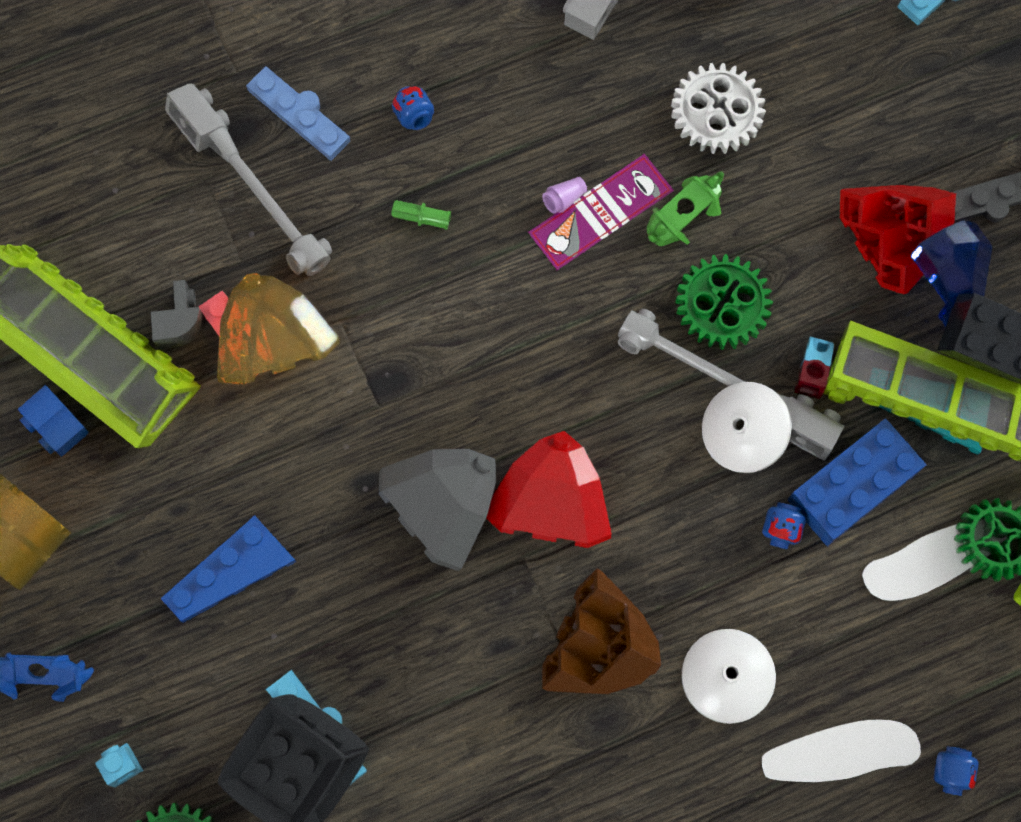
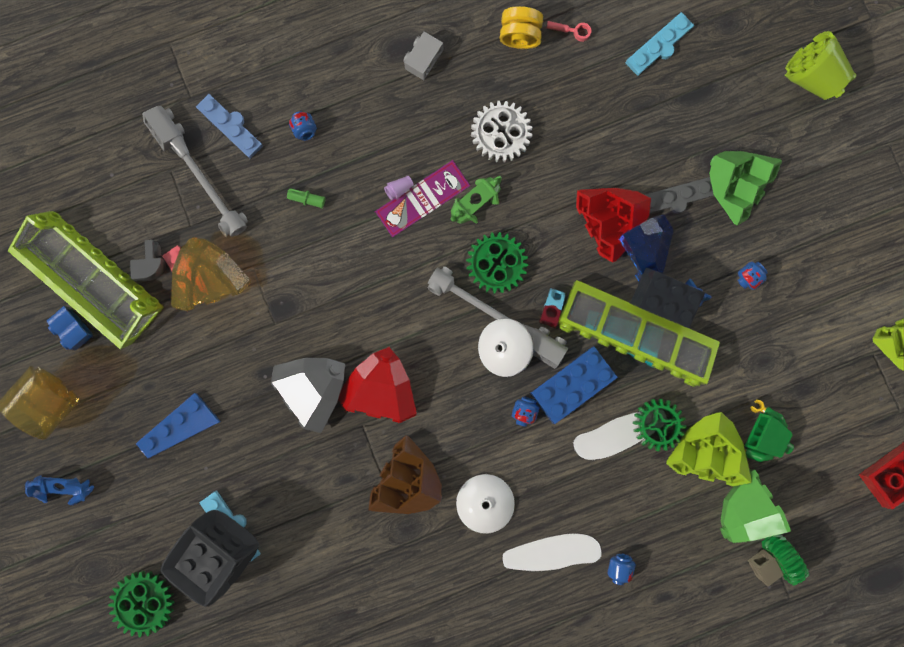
camera: 10 degrees right, 10 degrees up
medium azure brick [95,743,143,788] -> none

